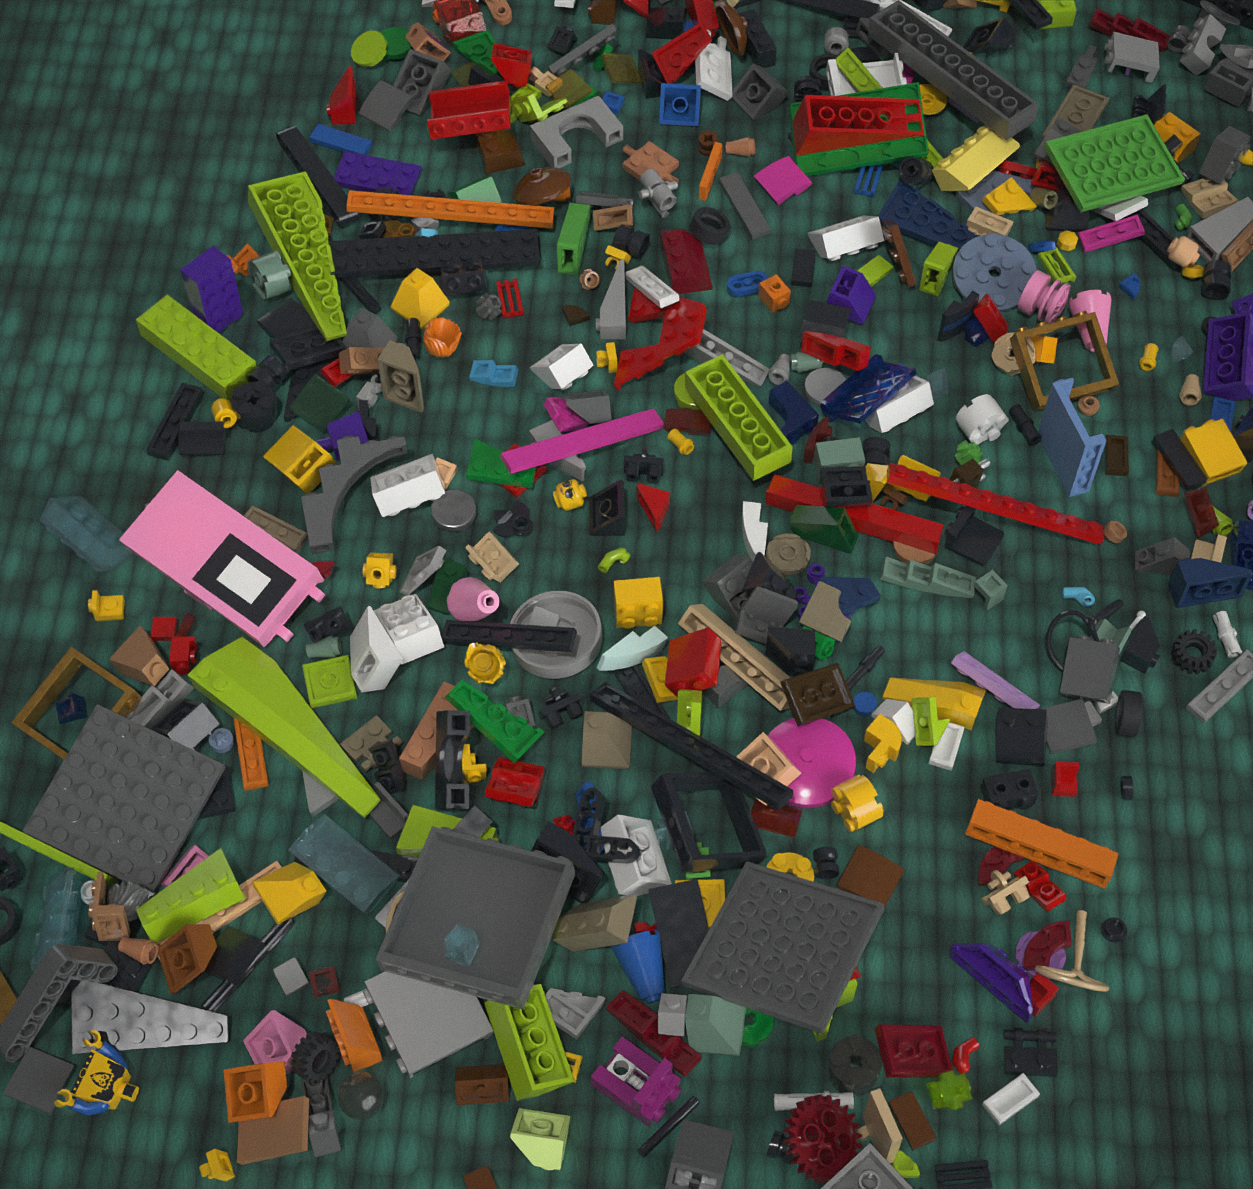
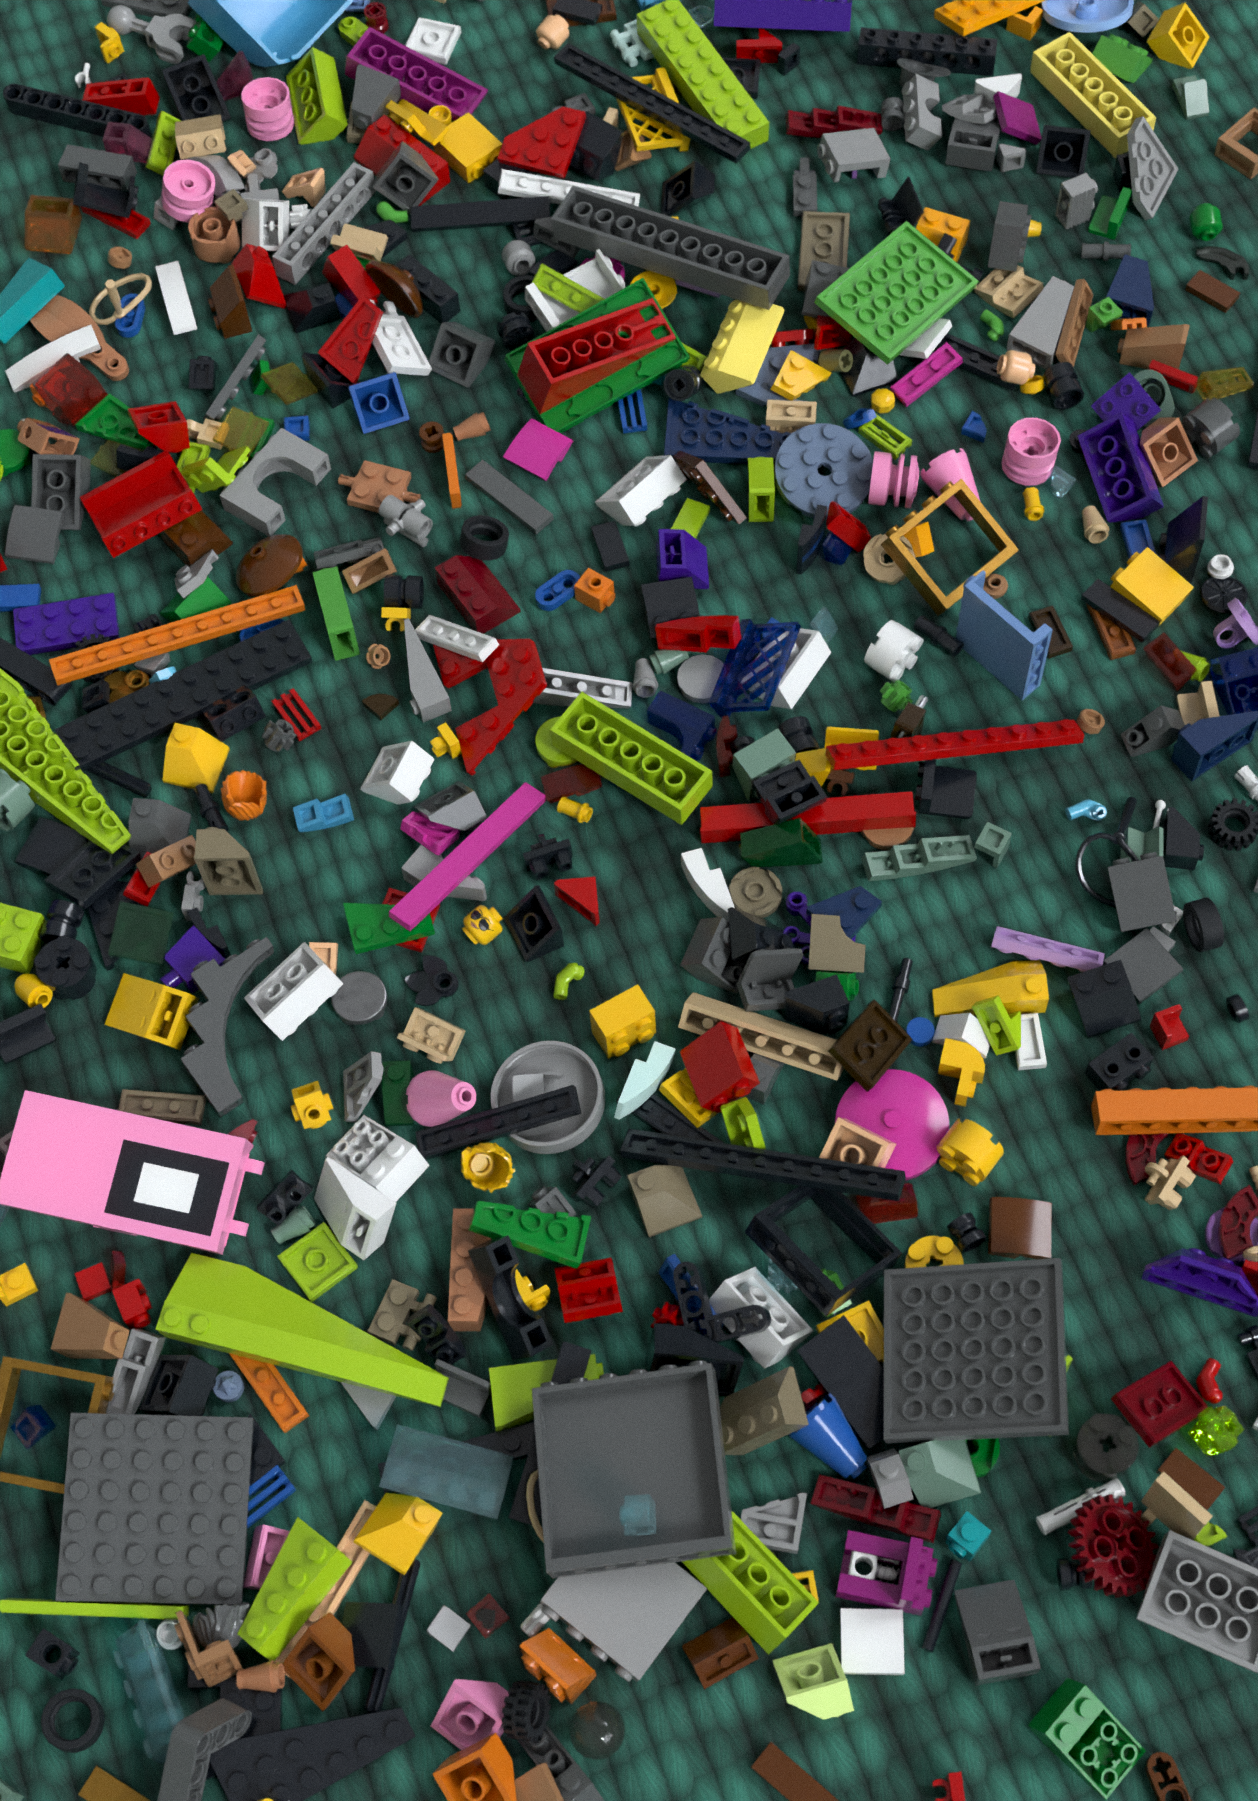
camera: 20 degrees left, 5 degrees up
none -> light grey wing [174,549,219,598]
none -> blue tile [247,1465,296,1528]
none -> white tile [840,1608,904,1675]
none -> teal brick [945,1511,991,1562]
none -> bright pink wheel [1001,418,1061,486]

